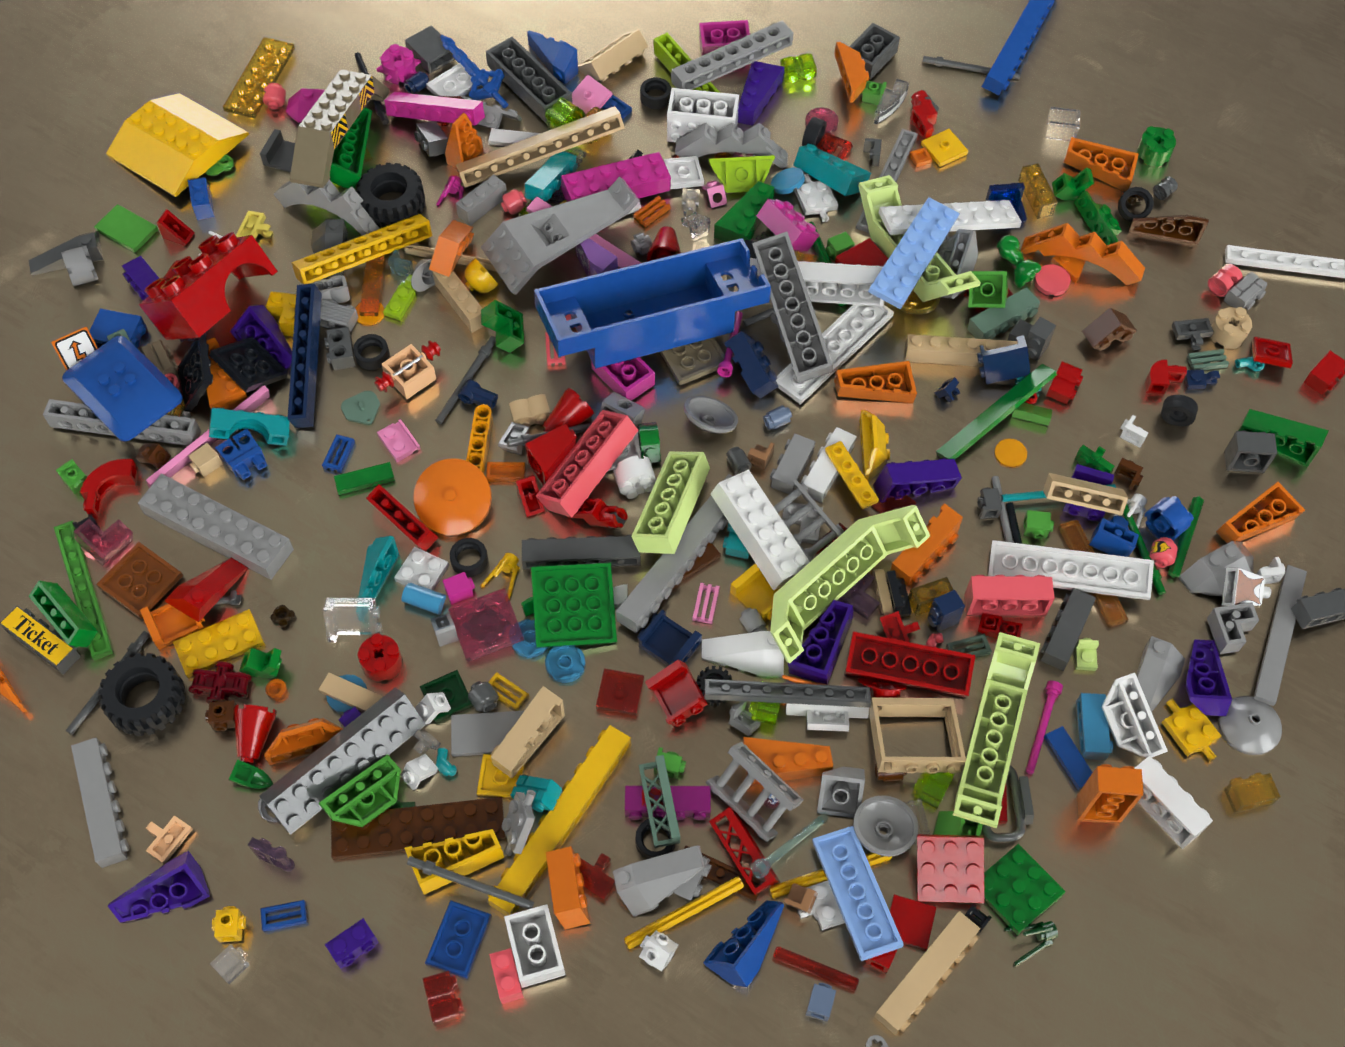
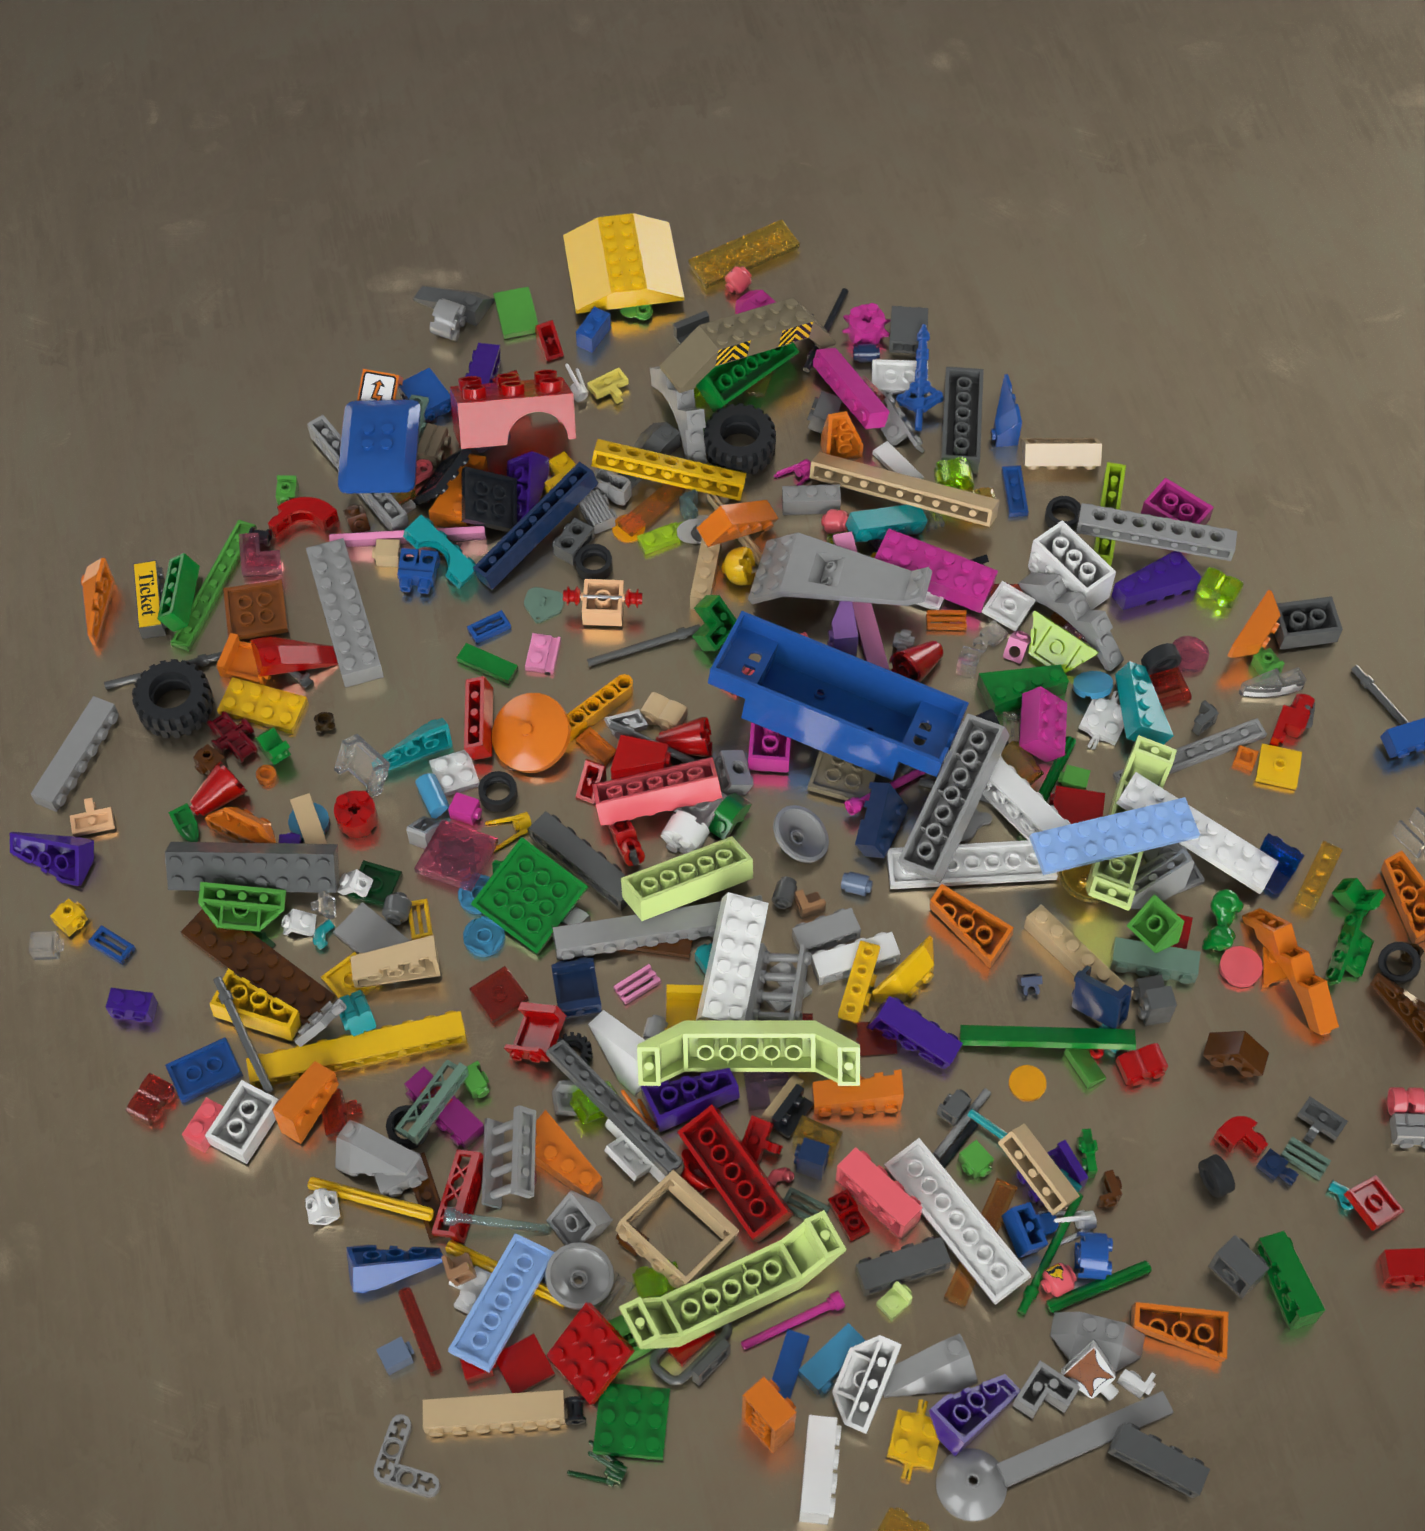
camera: 45 degrees right, 0 degrees up
clear purple plate [248,837,295,872] -> none
dark blue piece [458,380,498,409] -> none
bright pink plate [572,75,613,116] -> none
white bracket [1120,415,1148,448] -> none
tan brick [1210,307,1252,349] -> none

